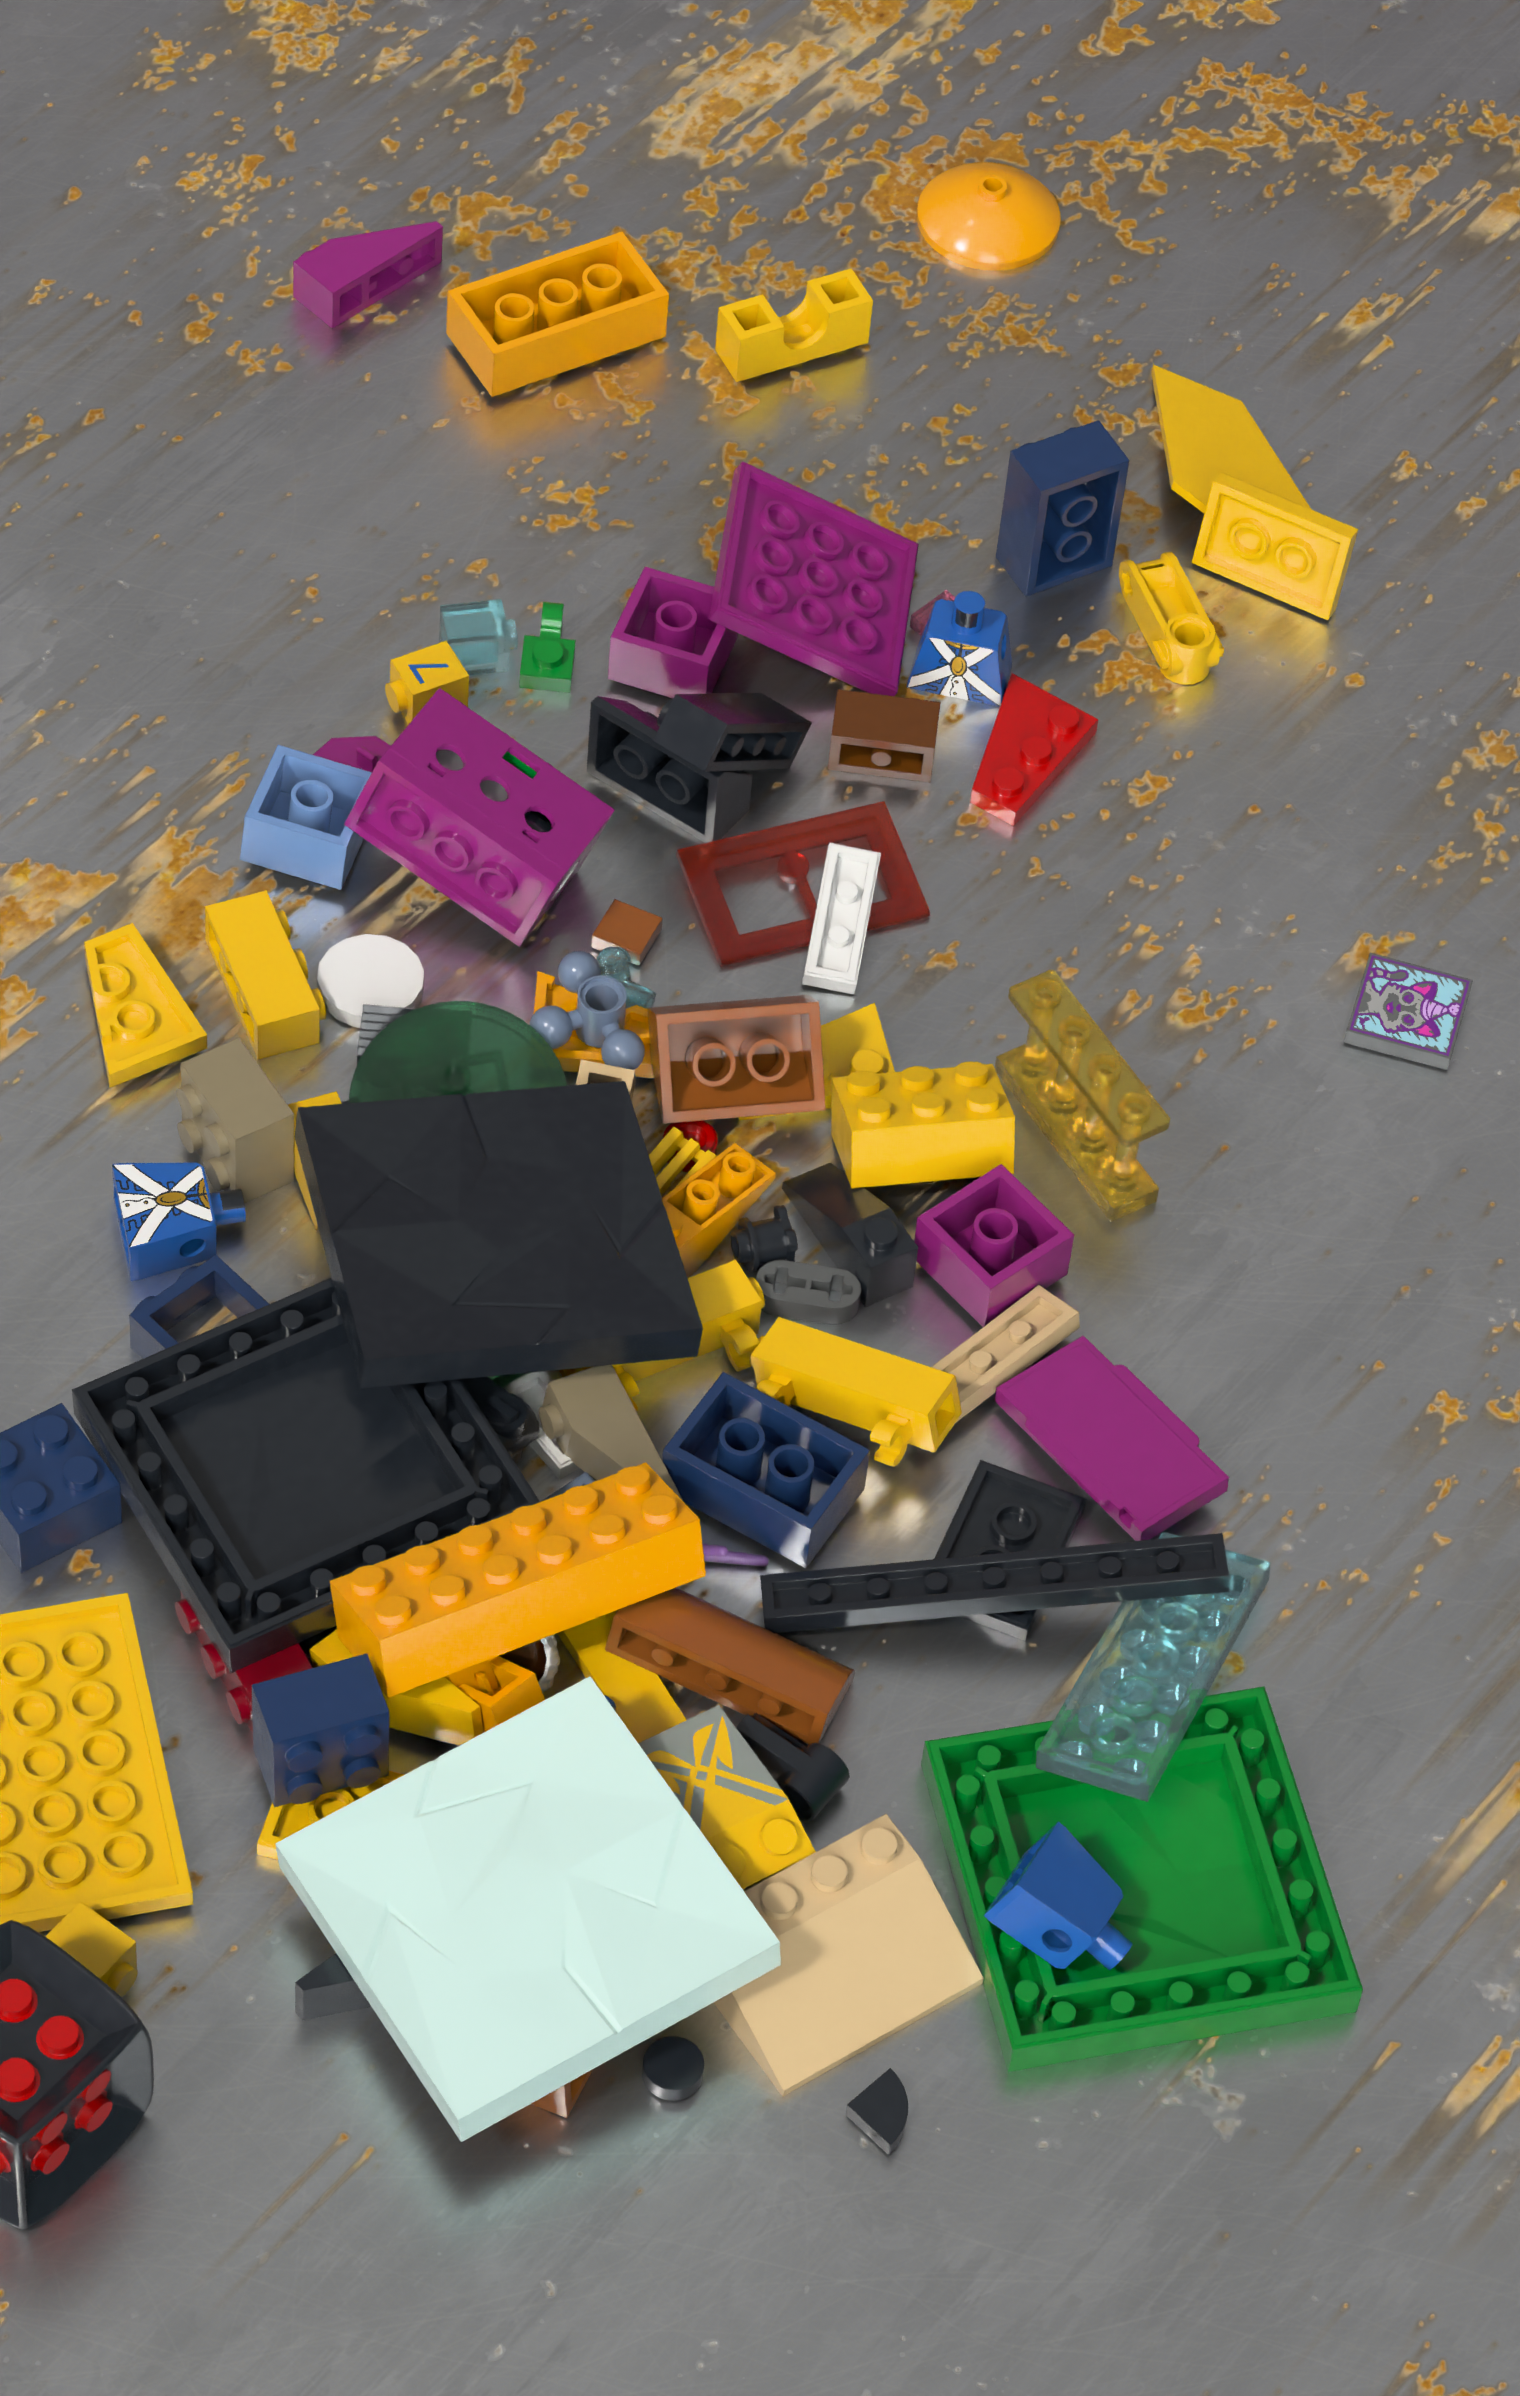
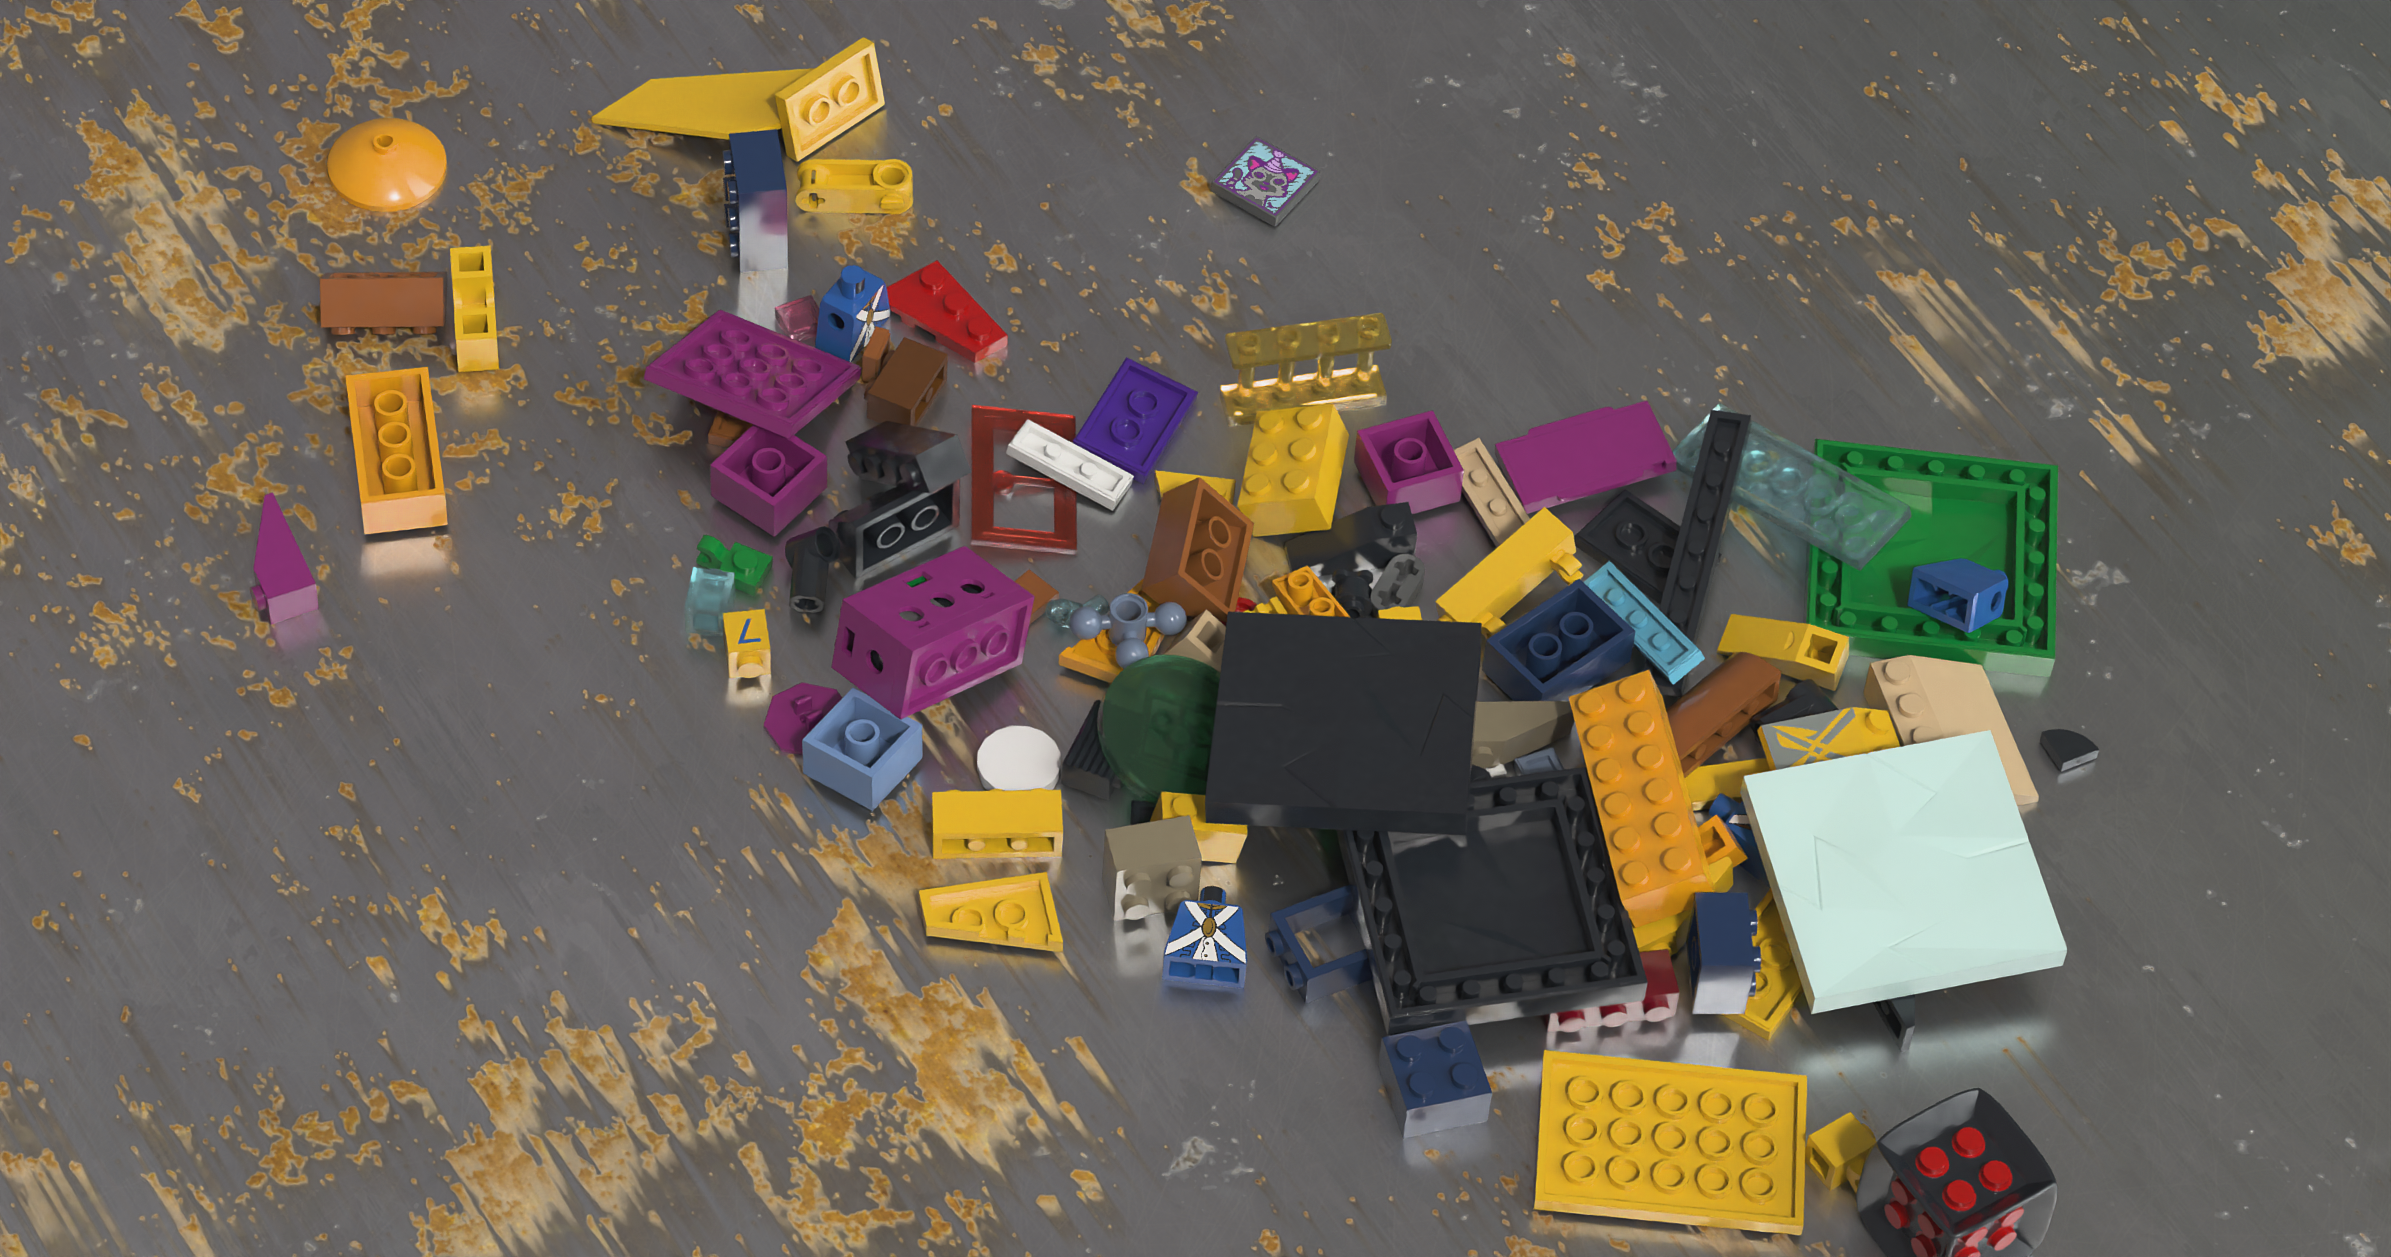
camera: 70 degrees left, 0 degrees up
none -> dark orange slope [320,272,447,335]
none -> black piece [785,526,841,613]
none -> dark orange tile [862,326,890,383]
none -> dark purple tile [1073,357,1198,484]
none -> medium azure tile [1584,561,1705,685]
none -> yellow slope [1717,614,1849,691]

